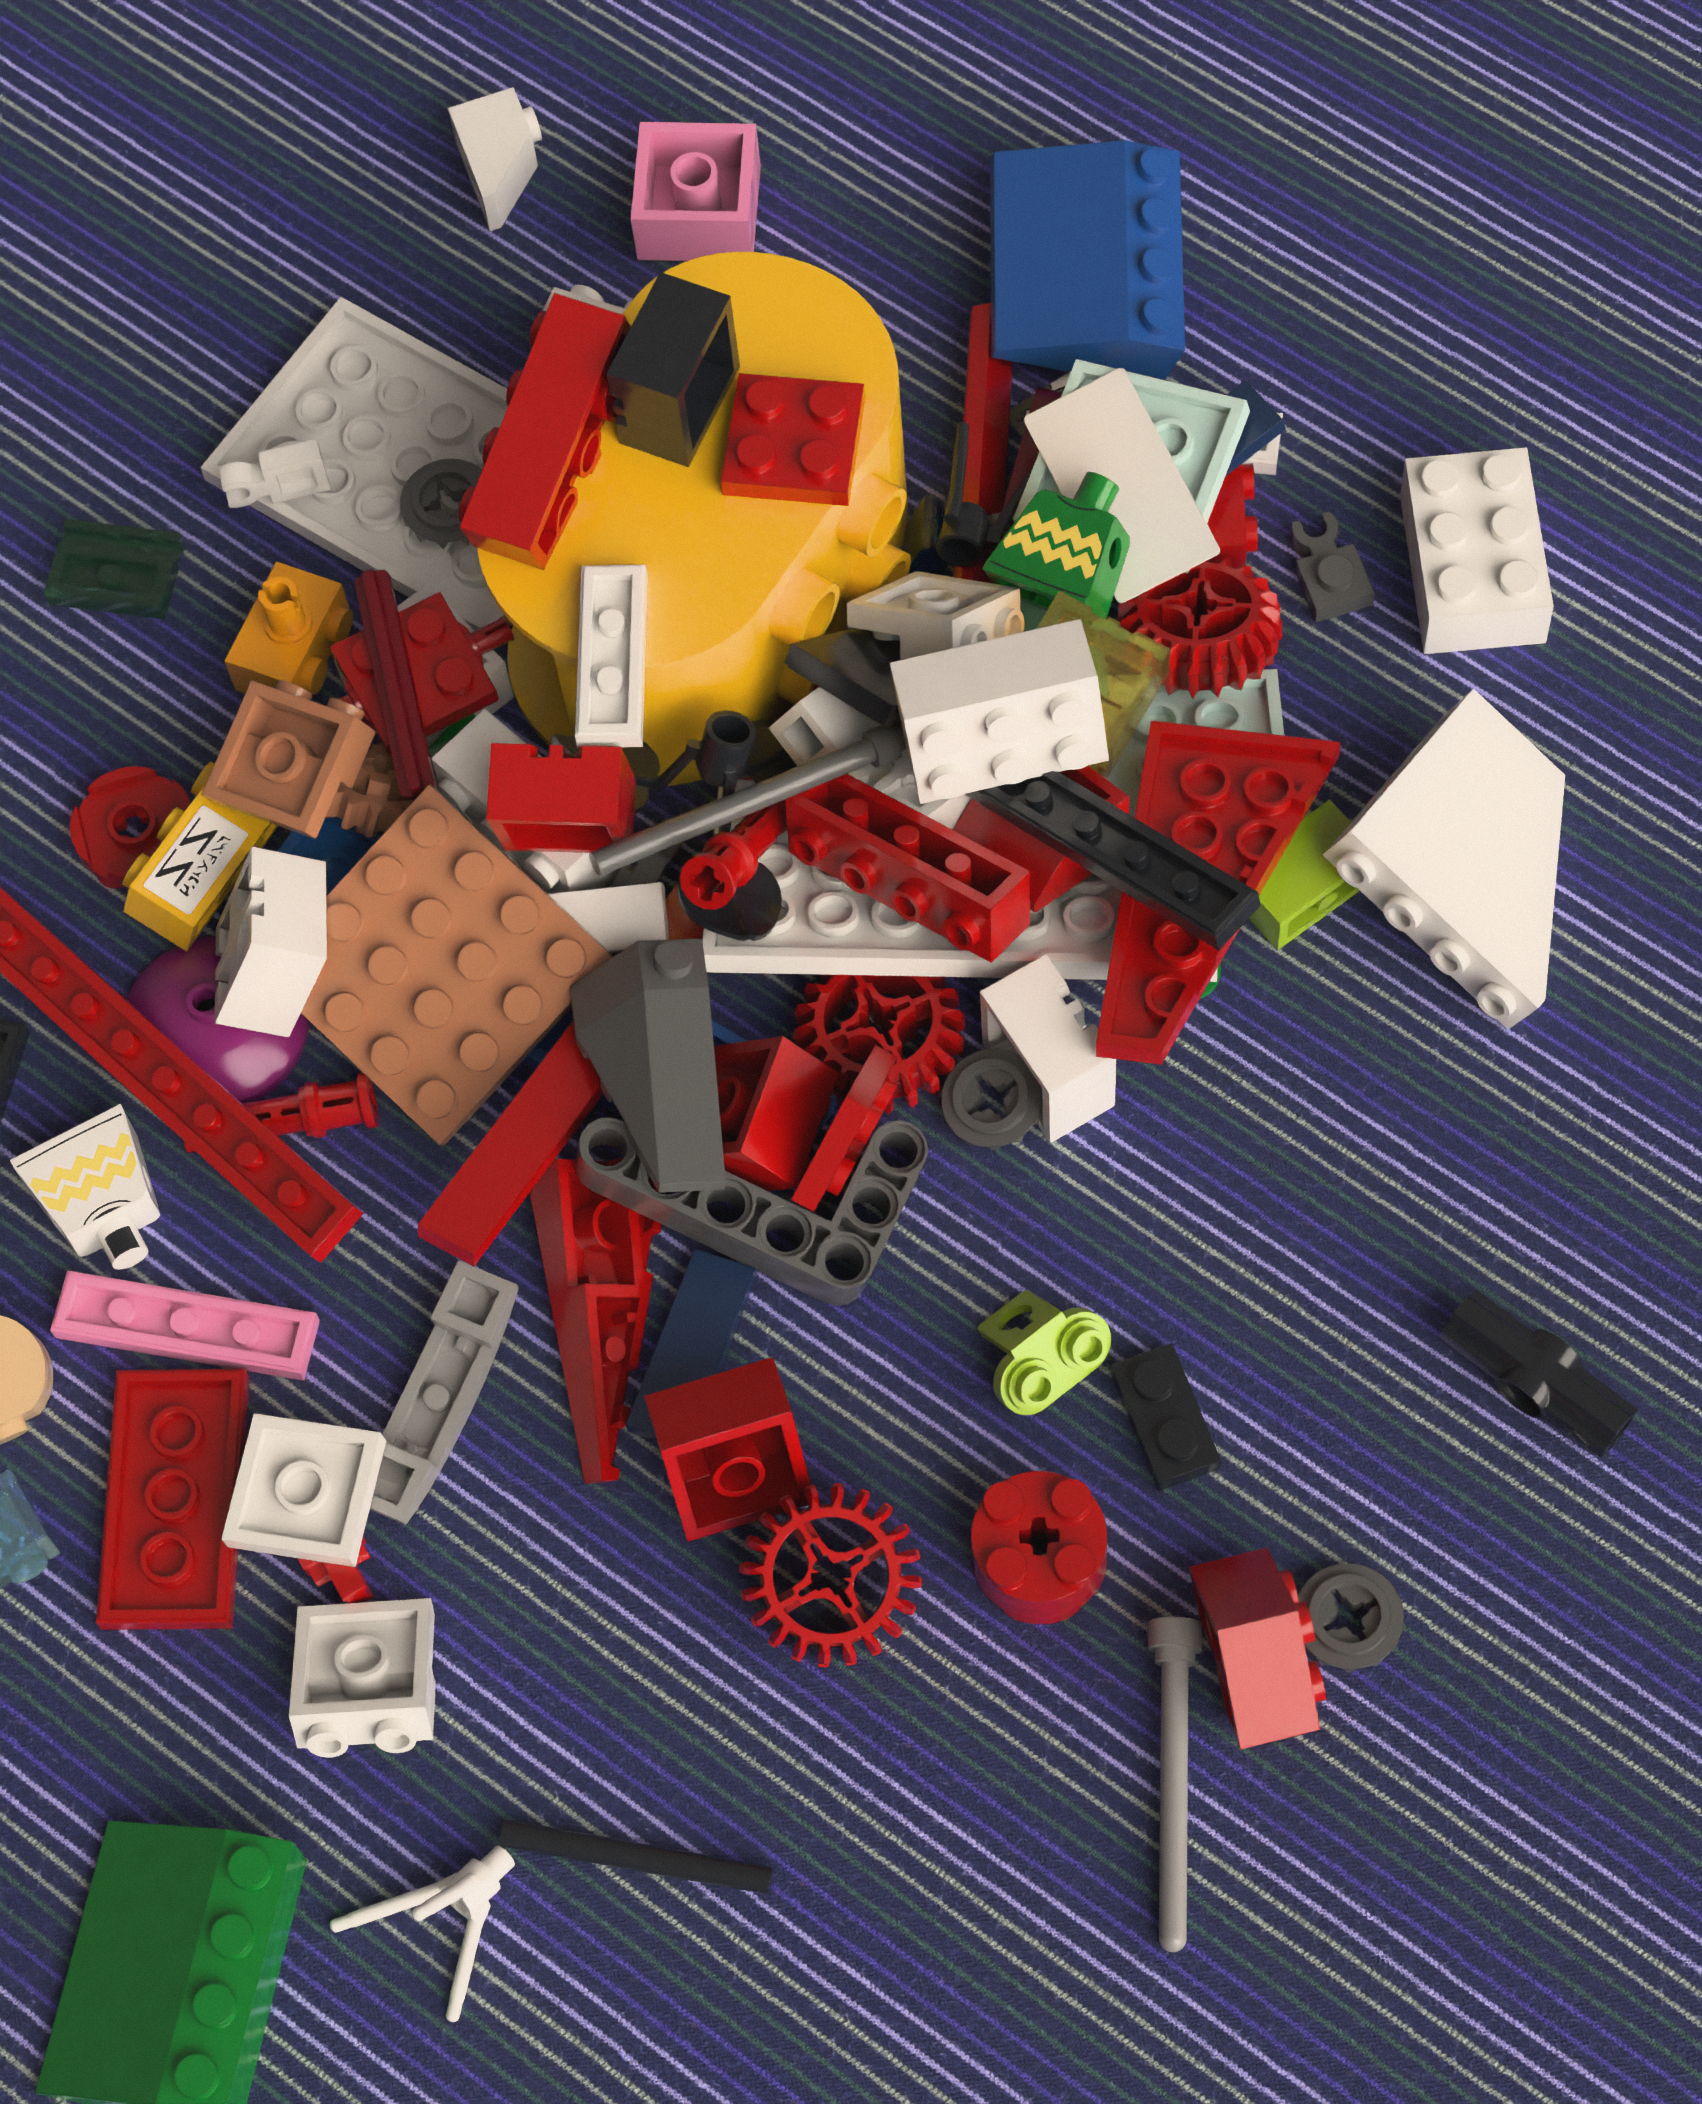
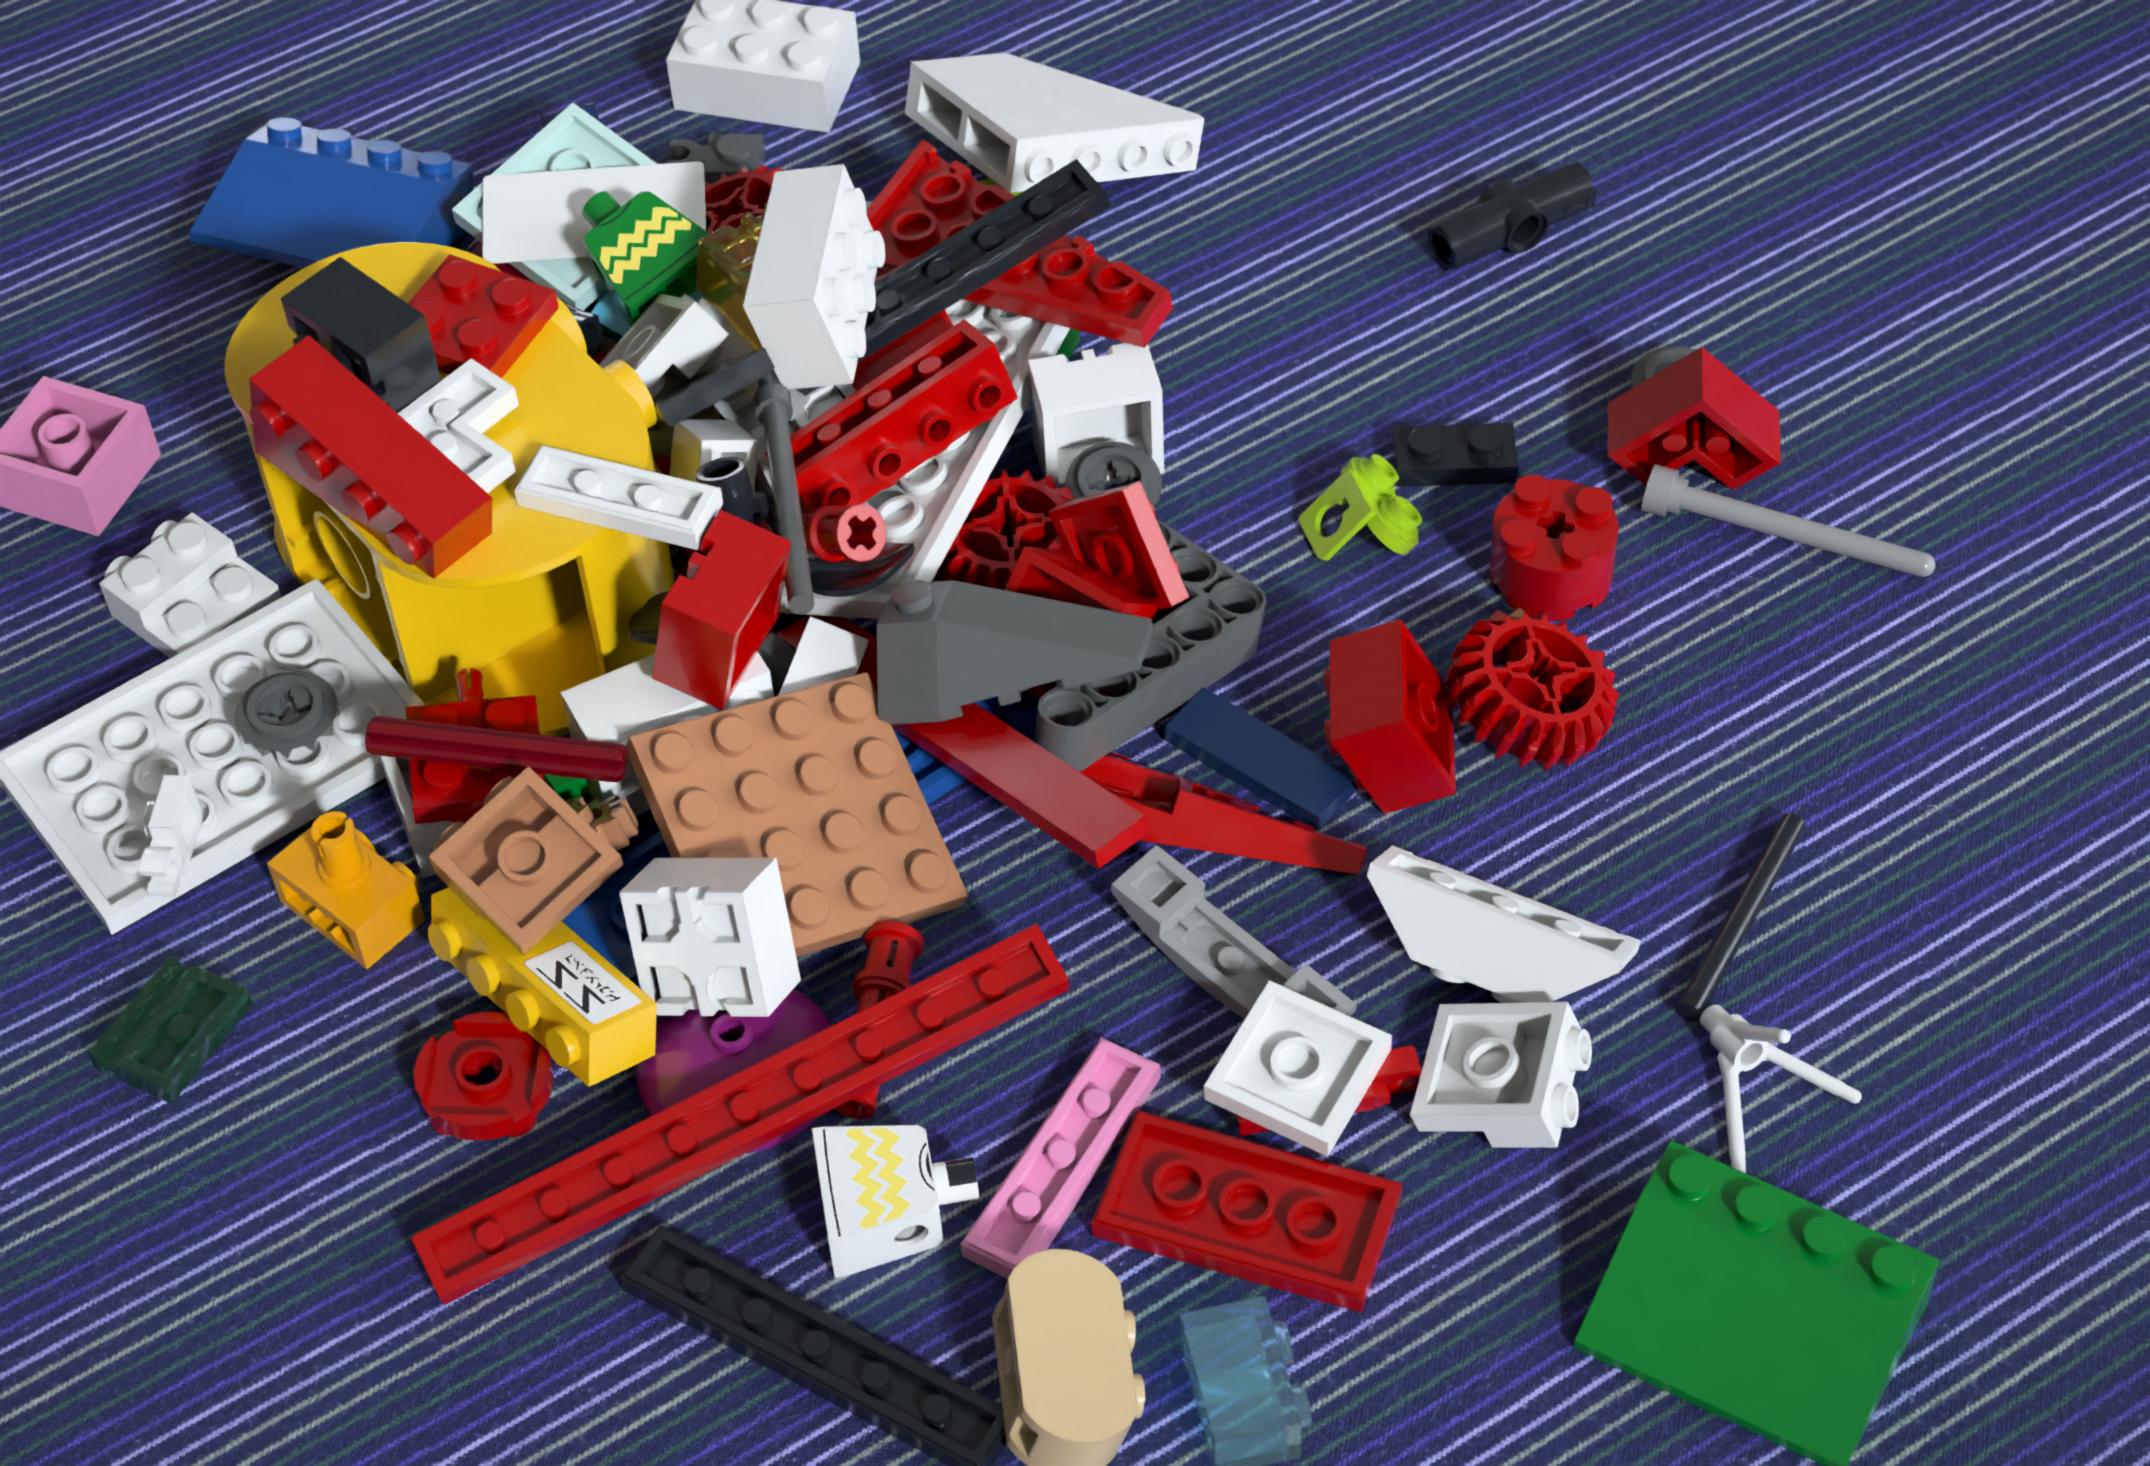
camera: 75 degrees left, 15 degrees down
none -> white plate [398,358,519,493]
none -> white wedge [1367,846,1641,1003]

